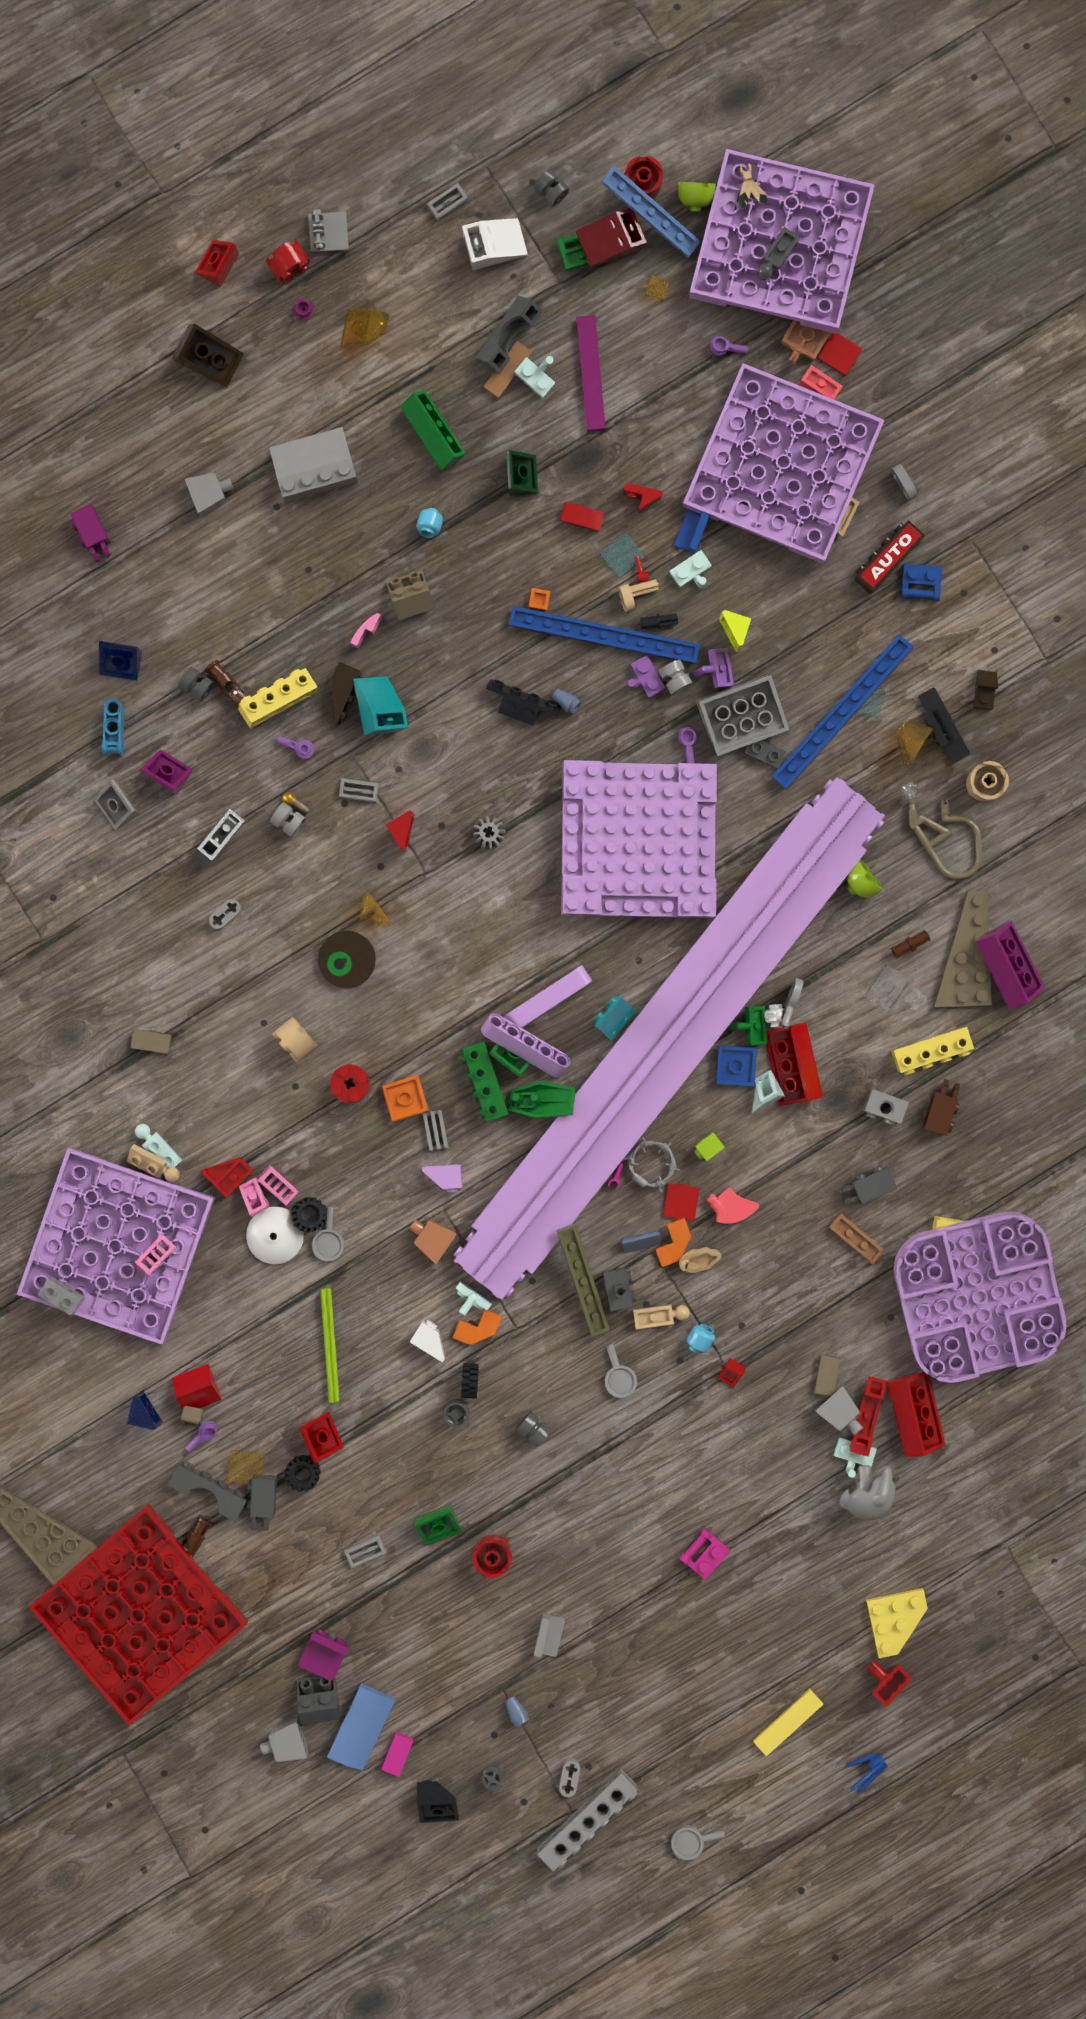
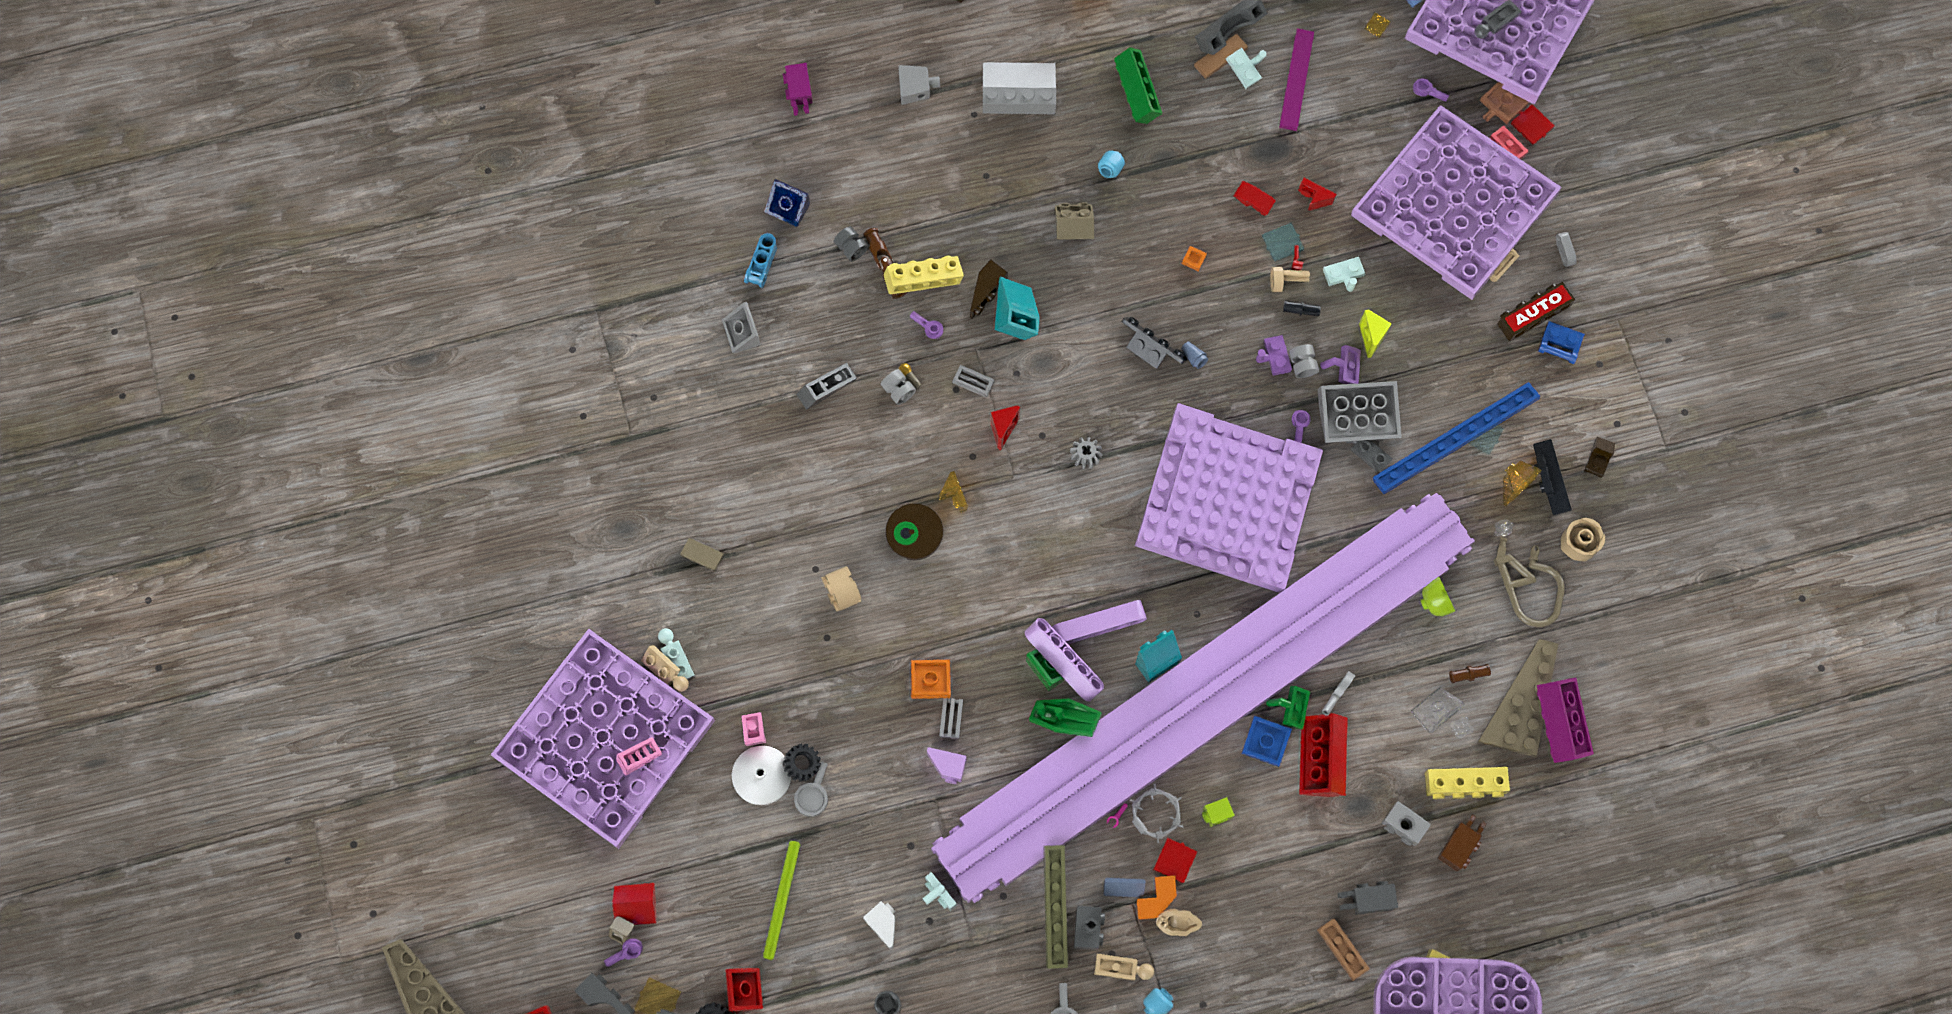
camera: 15 degrees right, 15 degrees down
light grey brick [38,1277,85,1315] -> none
clear blue slope [127,1390,163,1430] -> none
magenta slope [140,749,192,795] -> none
red wing [200,1157,254,1198] -> none
light grey beam [209,899,242,929] -> none
bright pink slope [257,1165,299,1205] -> none
red brick [330,1064,370,1103] -> none
bright pink slope [350,613,382,649] -> none
nougat torso [409,1220,457,1264] -> none
orange tile [452,1309,502,1345] -> none
green brick [460,1042,509,1122] -> none
black tyre [461,1363,479,1399] -> none
dark green slope [506,450,538,495] -> none
blue plate [509,606,700,664] -> none
blue panel [674,510,710,554] -> none
coral arm [707,1187,759,1224] -> none
light aqua slope [752,1070,785,1114] -> none
white gear [764,1004,786,1028] -> none

